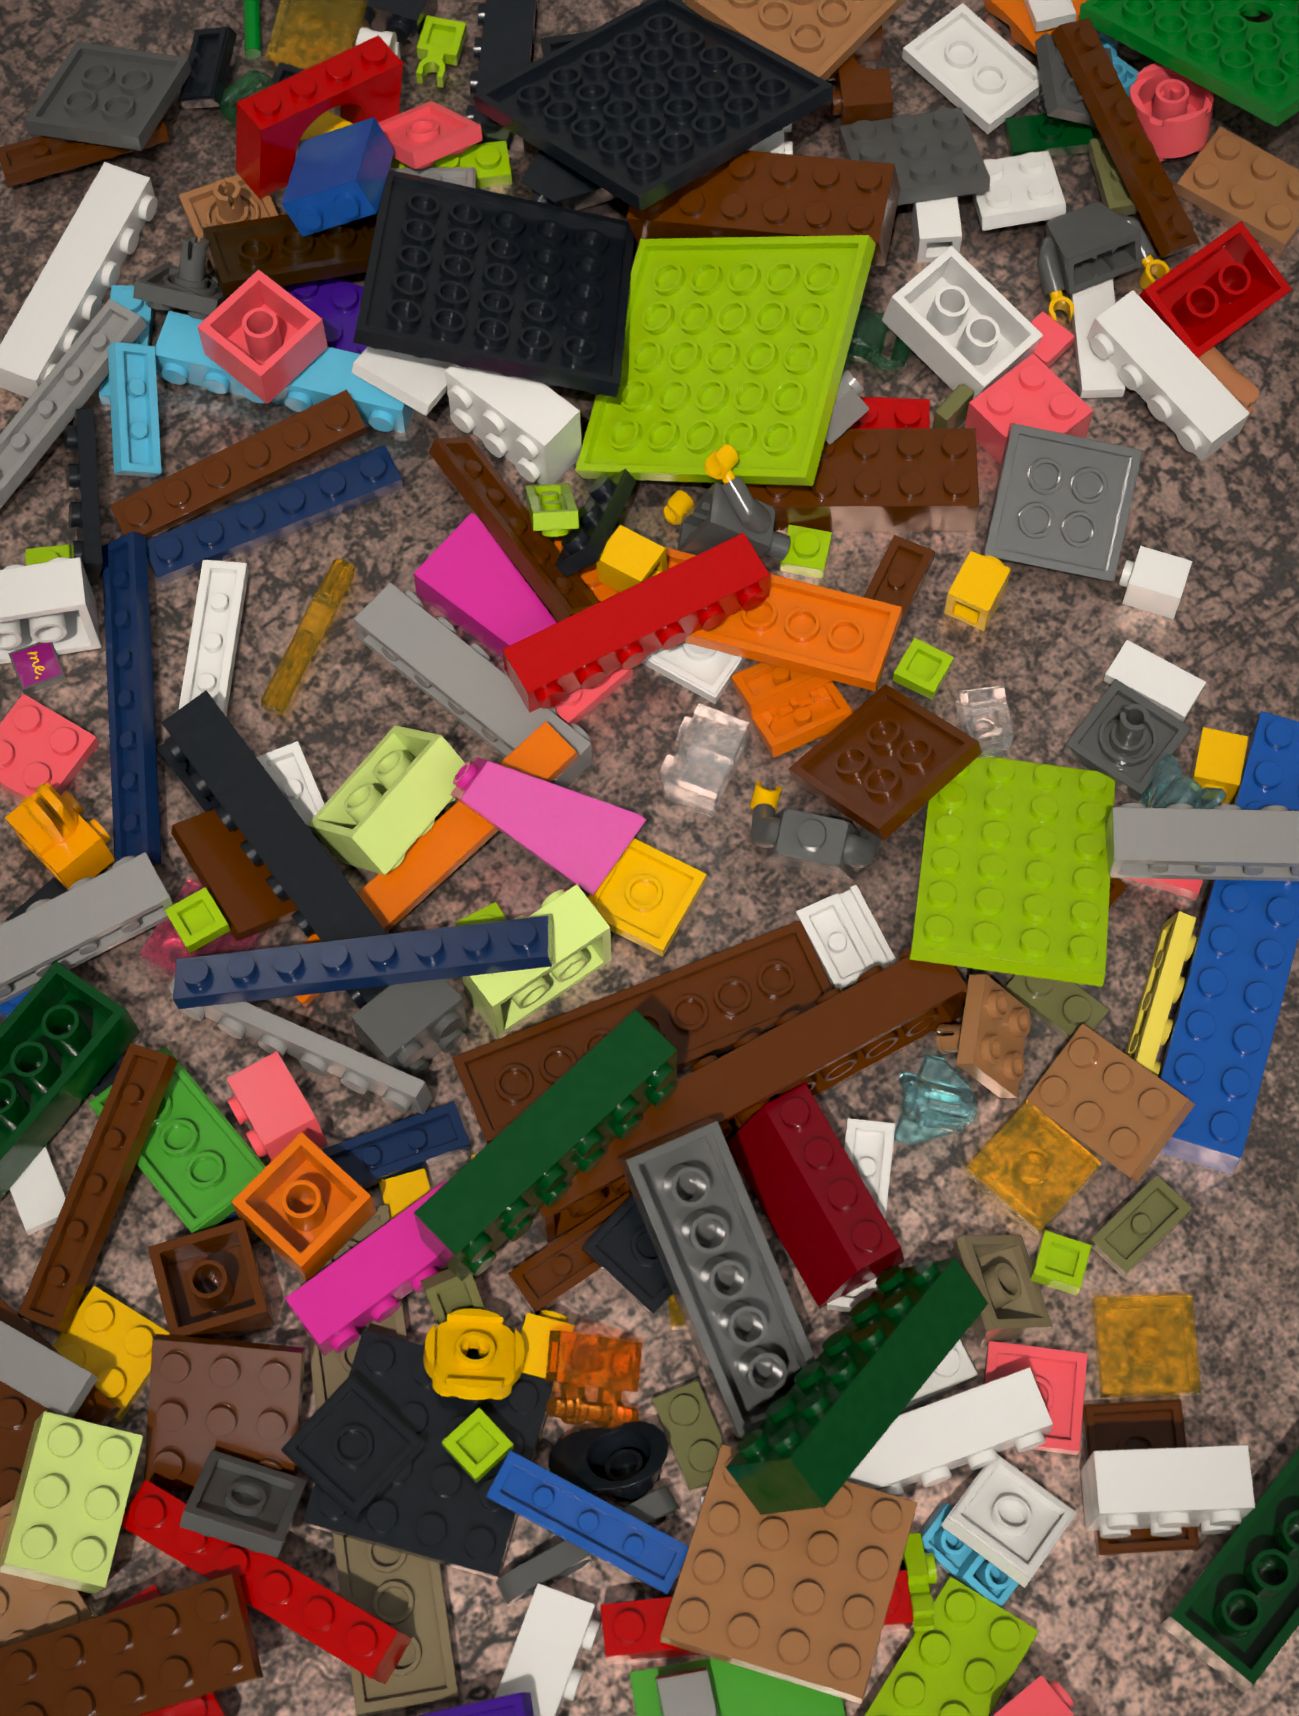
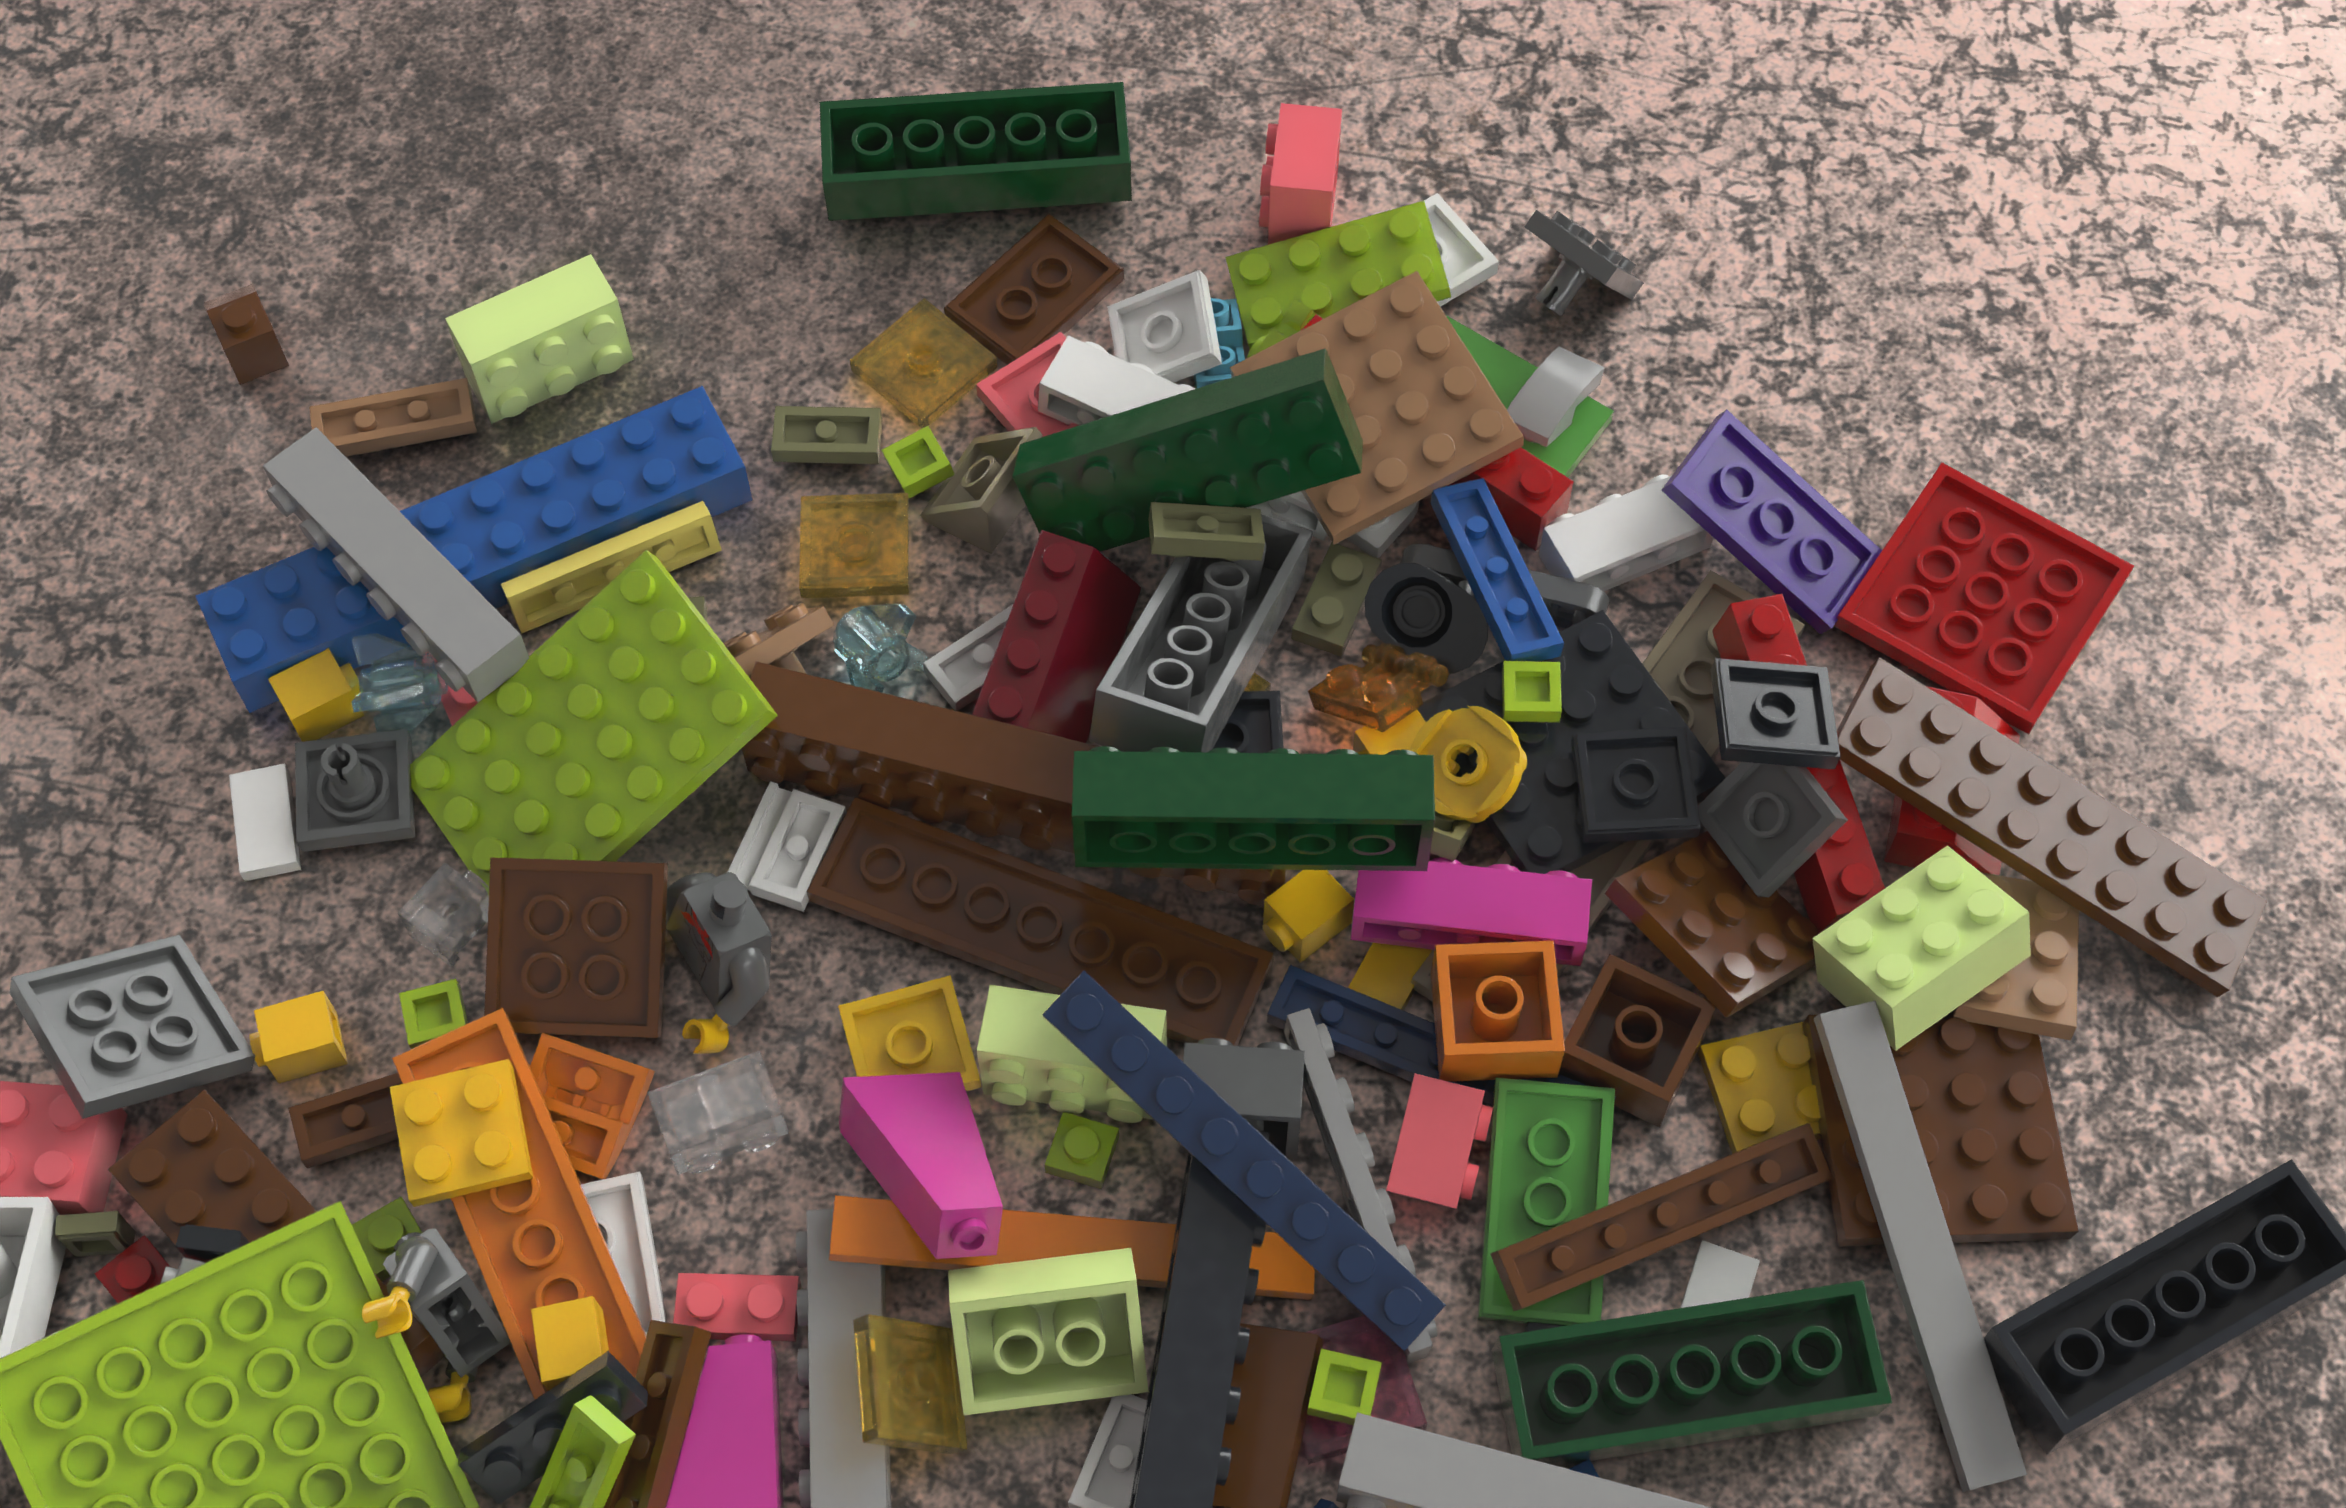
camera: 135 degrees left, 5 degrees down
red brick [502,533,770,713] -> none
medium nougat plate [1026,1023,1195,1182] -> none
white brick [1080,1445,1255,1539] -> none
white brick [1119,546,1192,619] -> none
none -> black tile [175,1224,250,1262]
none -> yellow plate [390,1059,533,1207]
none -> clear yellow plate [853,1314,967,1454]
none -> olive plate [1148,502,1265,561]
none -> tile [1711,658,1840,769]

